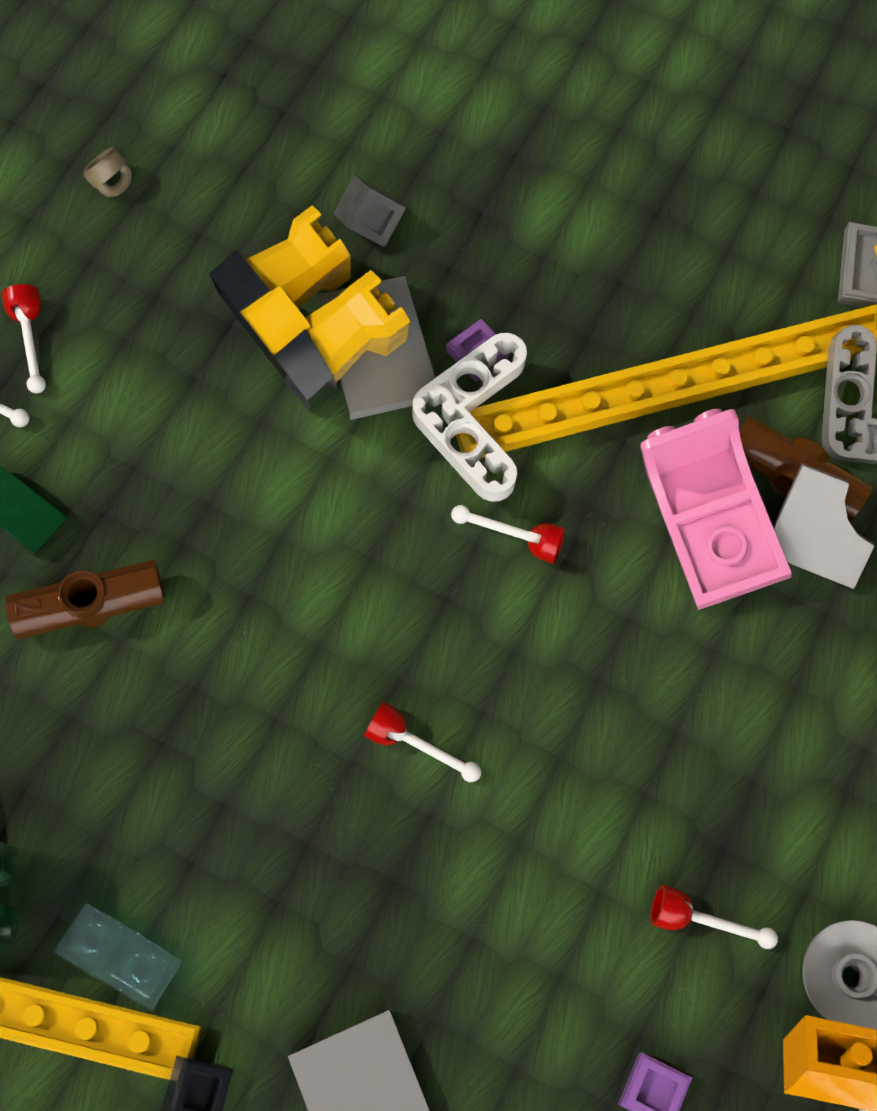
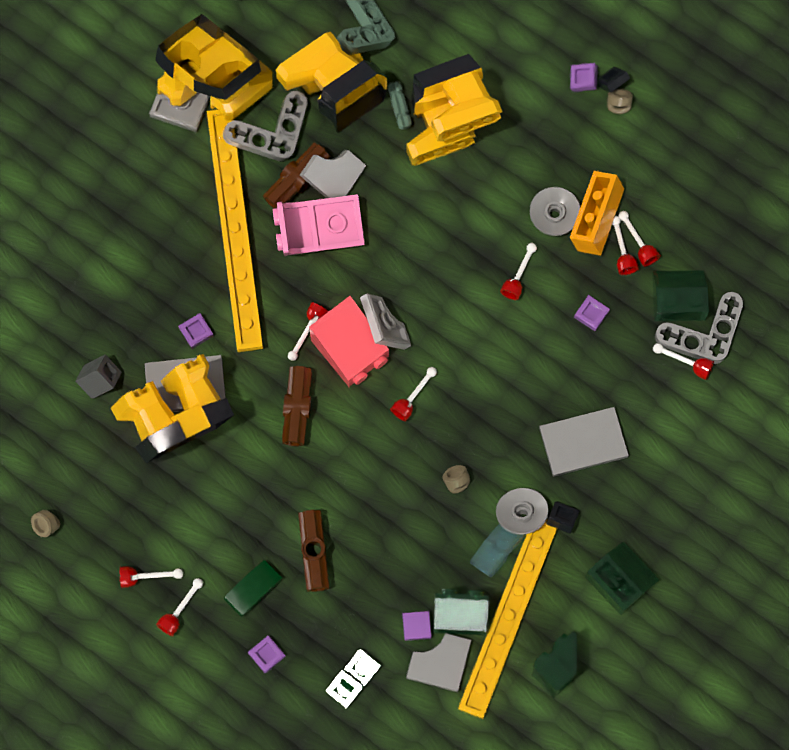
camera: 75 degrees left, 5 degrees up
white beam [412,333,527,502] -> none
none -> reddish brown piece [282,366,312,447]
none -> coral slope [309,296,389,387]
none -> light grey tile [360,294,411,350]
none -> dark tan tile [442,465,470,494]
none -> light grey dish [496,488,548,535]

